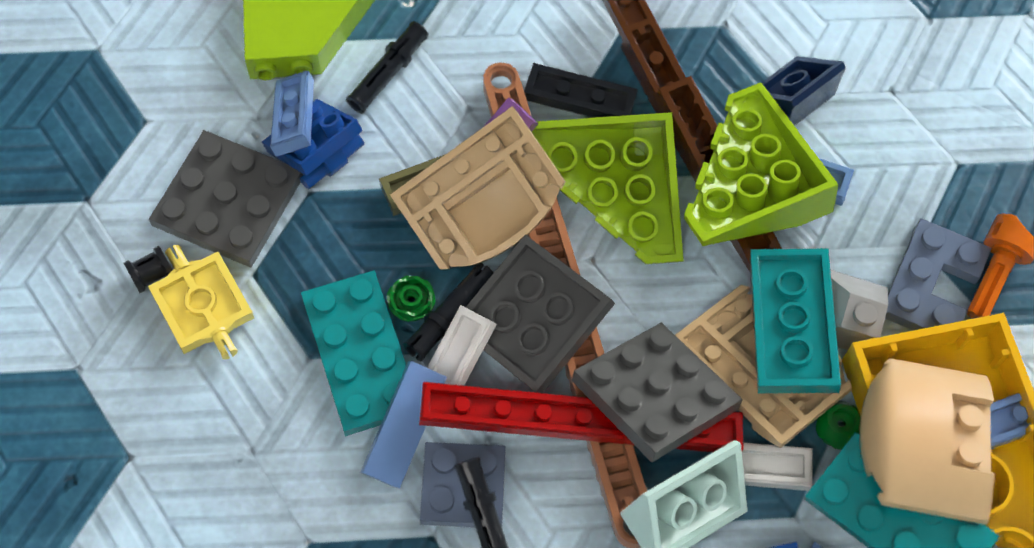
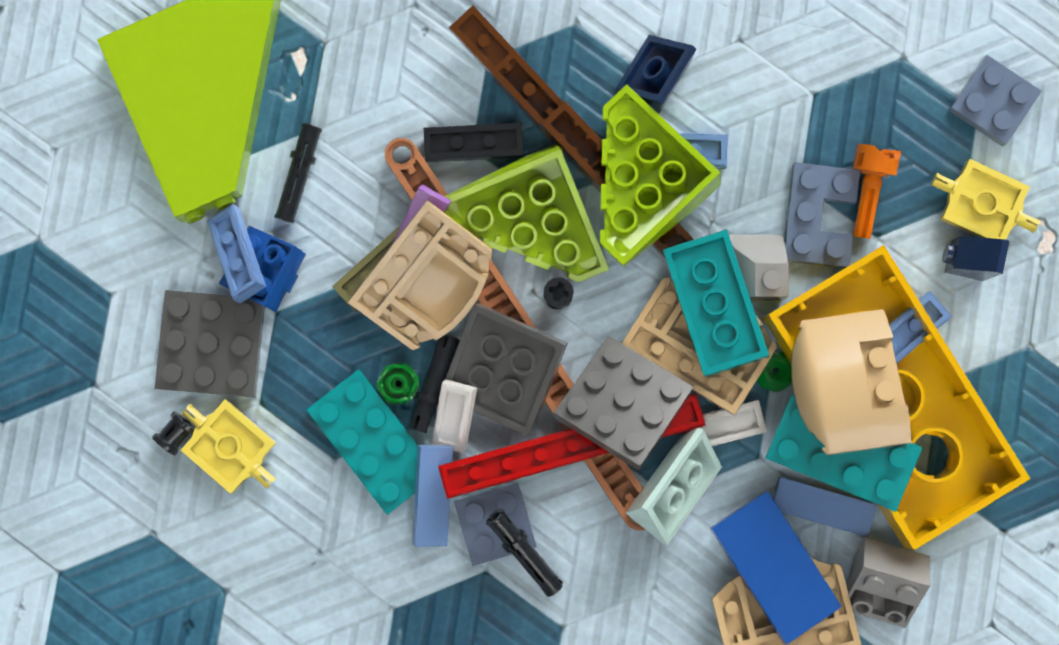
camera: 15 degrees left, 20 degrees up
none -> black bush [543,277,574,310]

